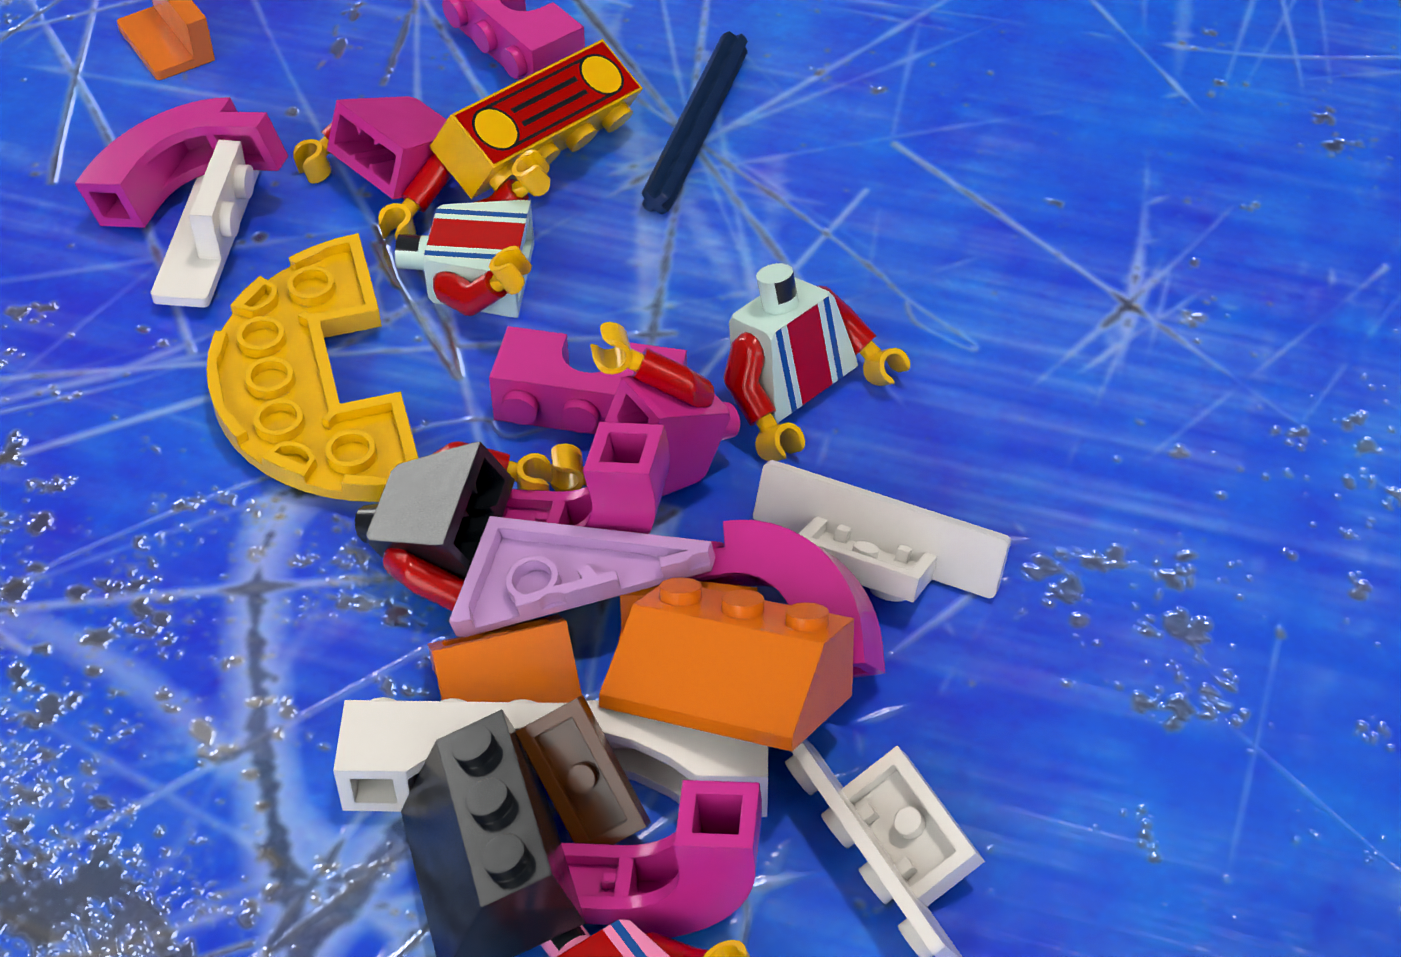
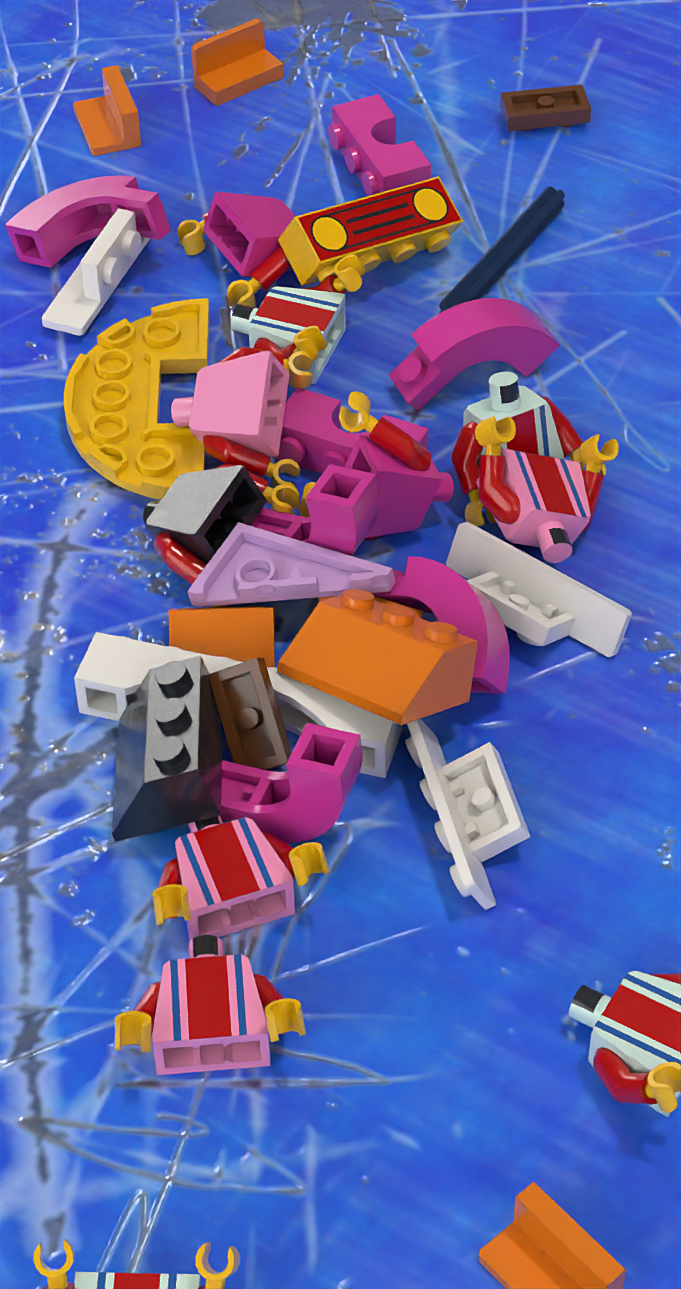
camera: 15 degrees right, 0 degrees up
none -> bright pink torso [171,347,313,489]
none -> dark pink arch [389,298,560,411]
none -> torso [475,416,619,563]

